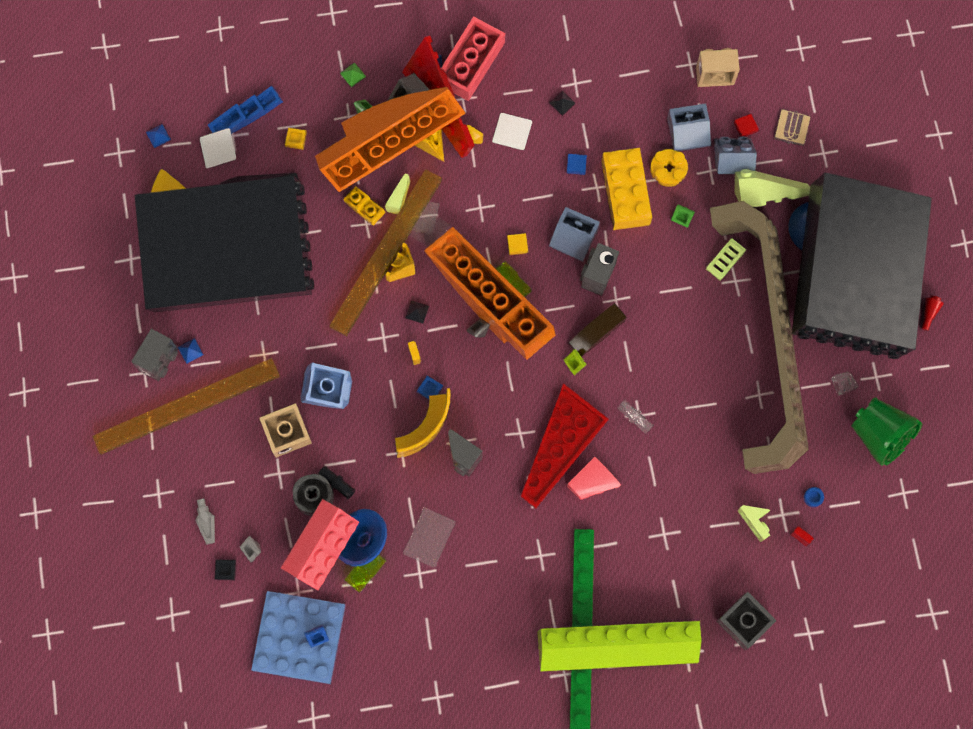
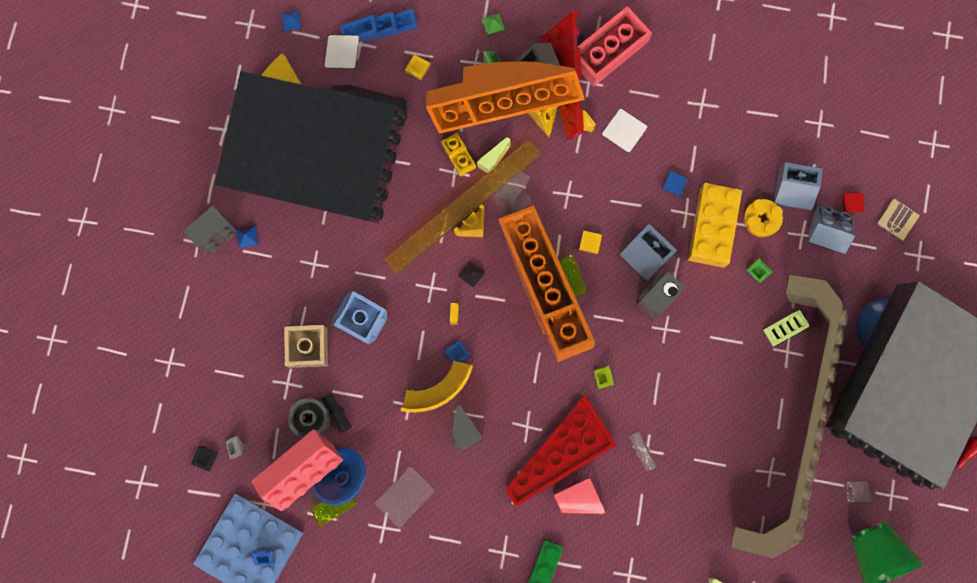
camera: 20 degrees right, 5 degrees up
clear yellow plate [93,358,280,455] -> none
light grey piece [195,499,215,545] -> none
dark grey slope [466,319,490,338] -> none
black slope [549,91,575,116] -> none
dark brown slope [569,303,627,357] -> none
tan brick [696,48,740,87] -> none
yellowish green wedge [734,169,810,207] -> none

